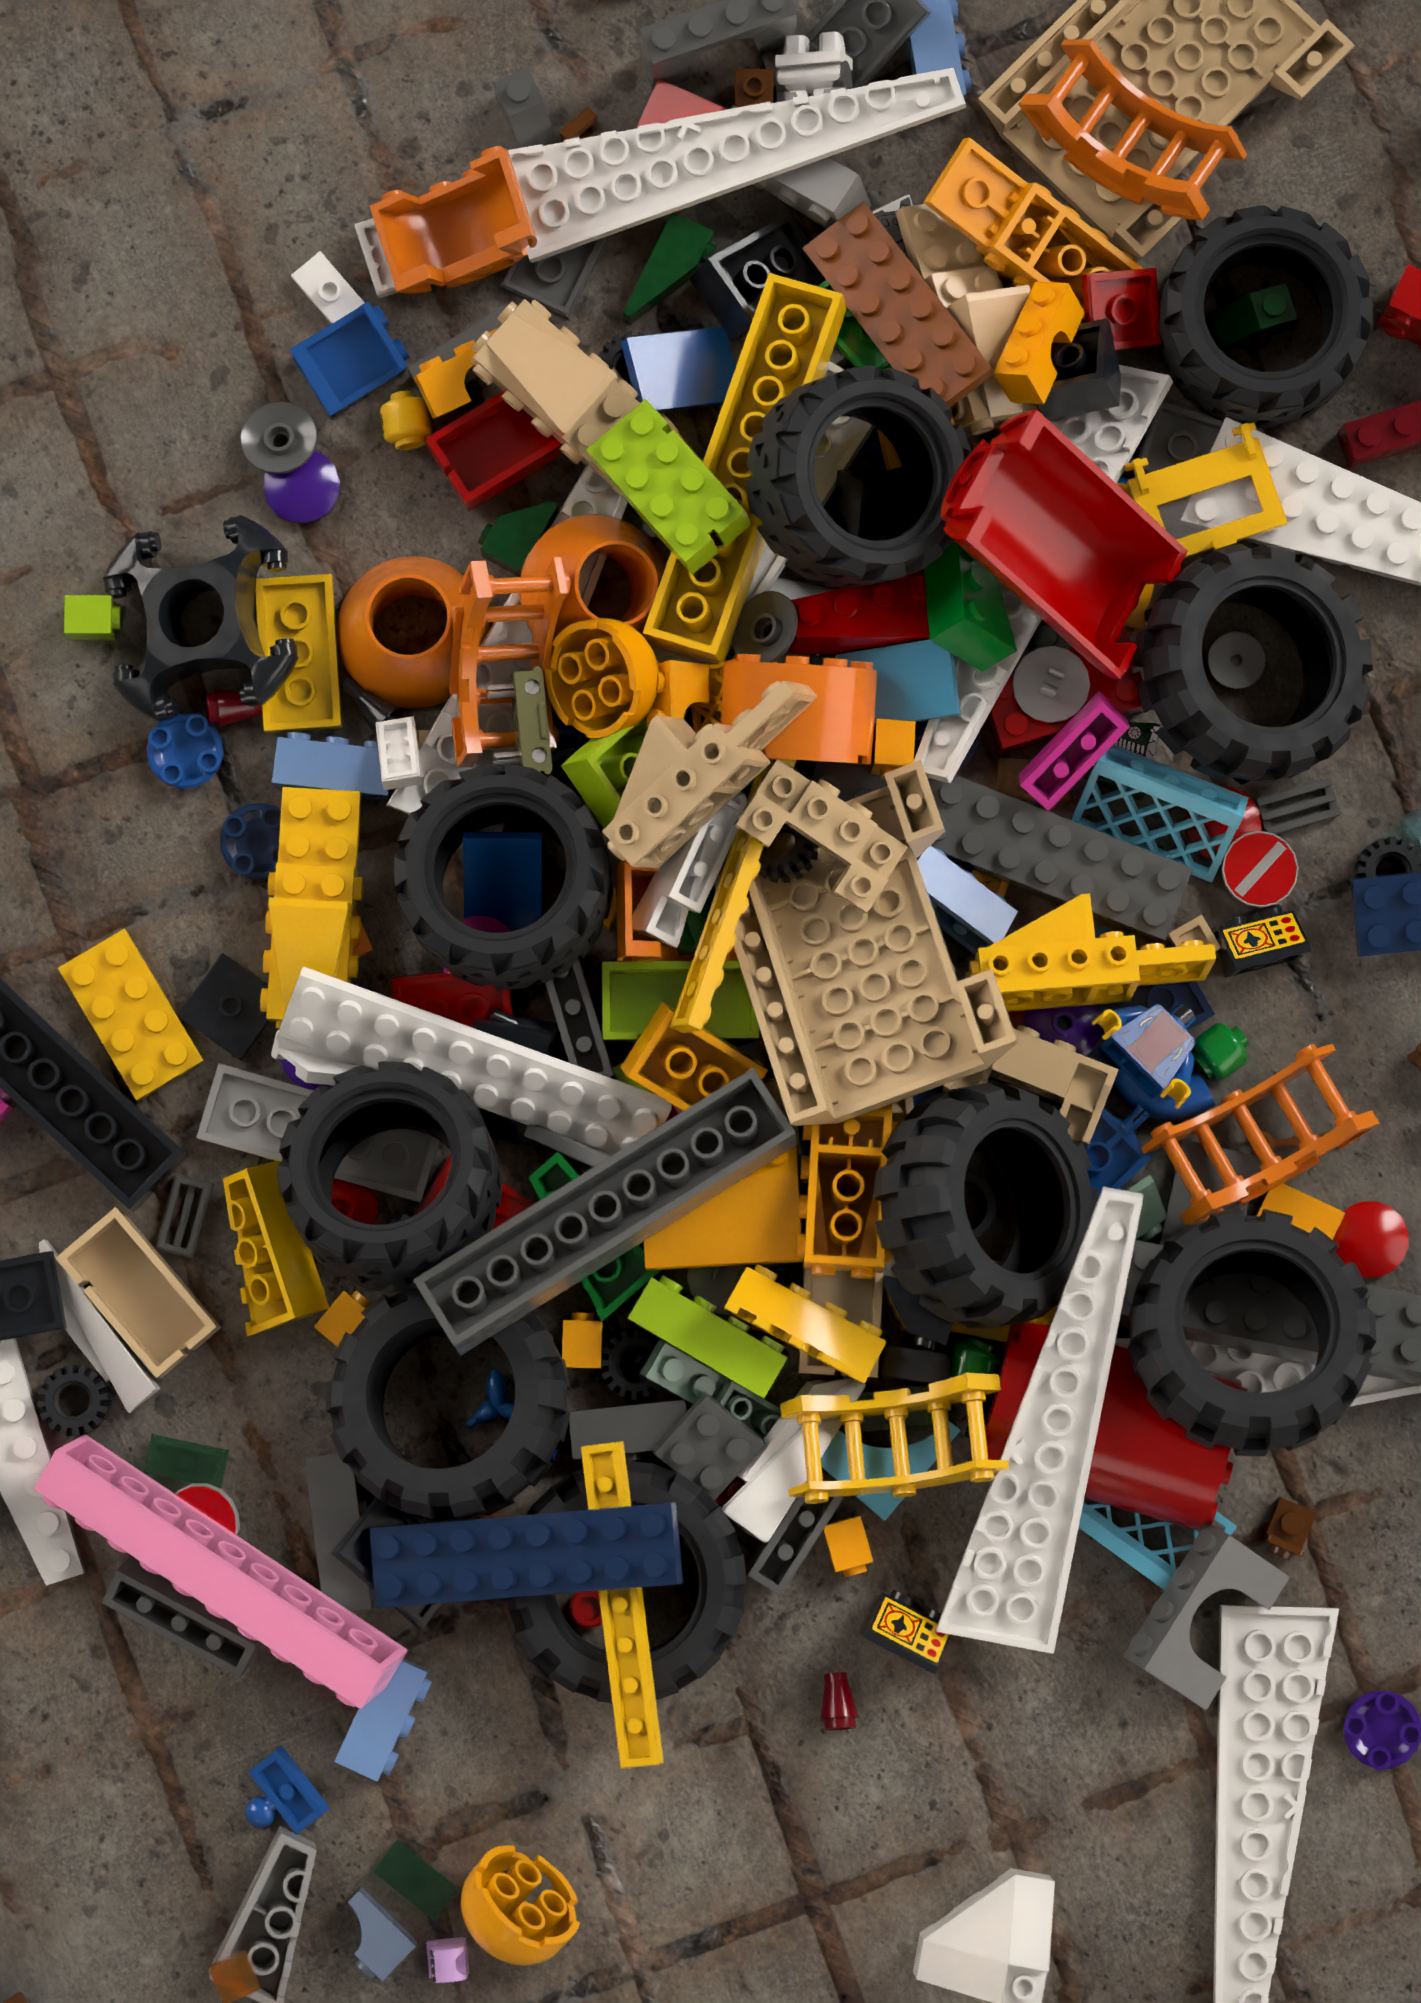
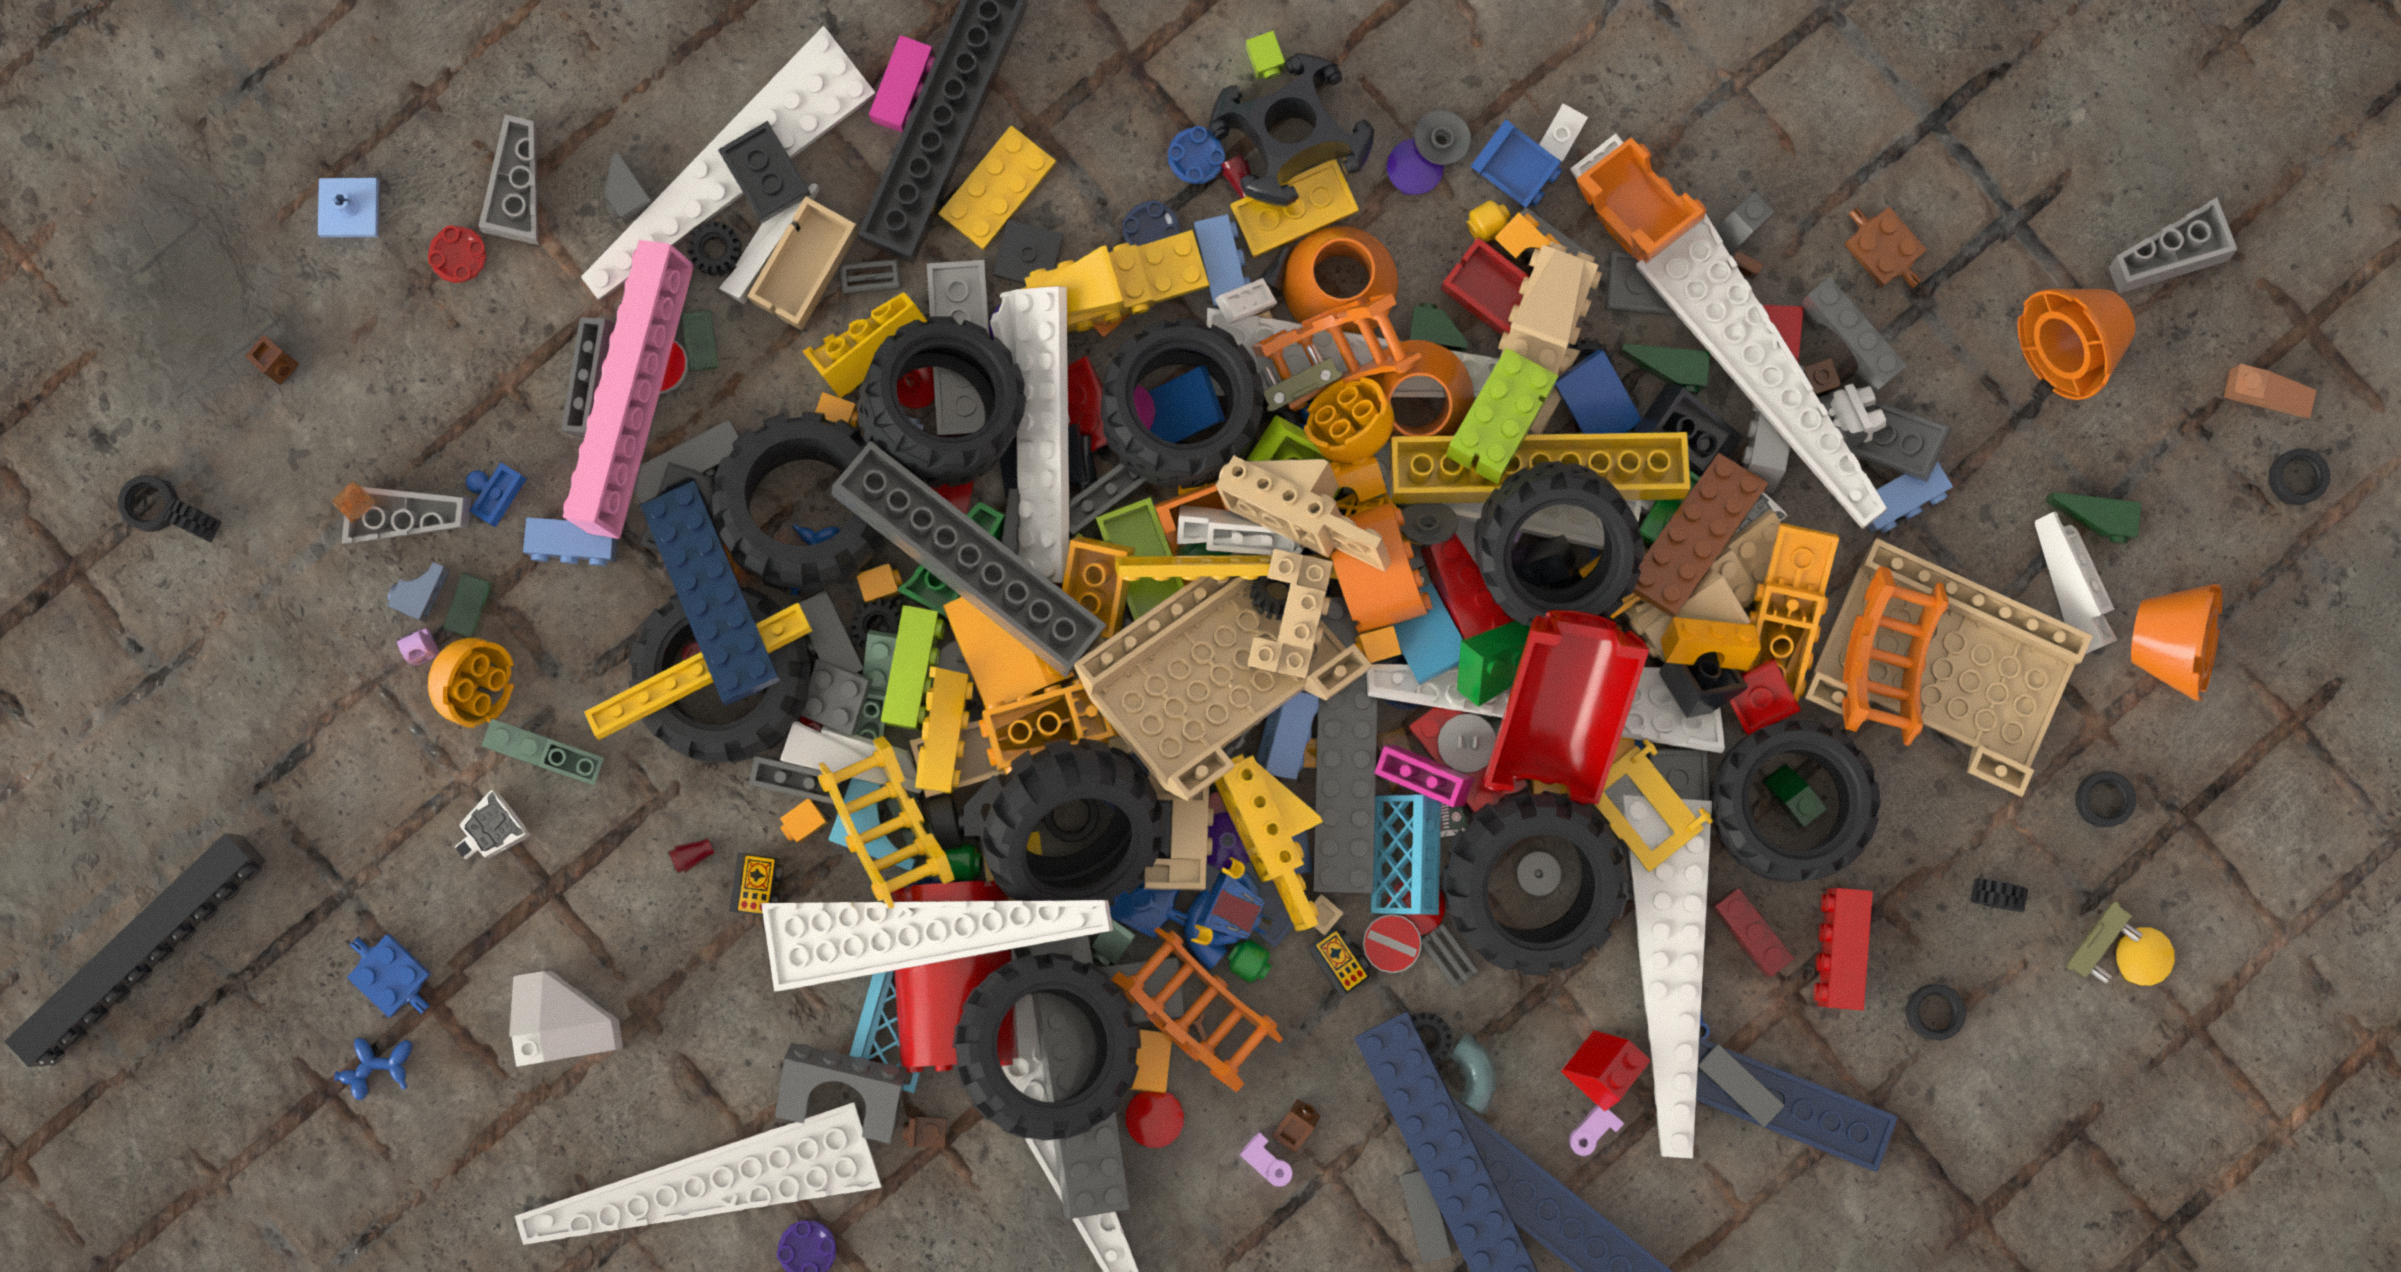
camera: 80 degrees right, 0 degrees up
none -> torso [455,790,532,859]
none -> sand green slope [481,718,604,785]

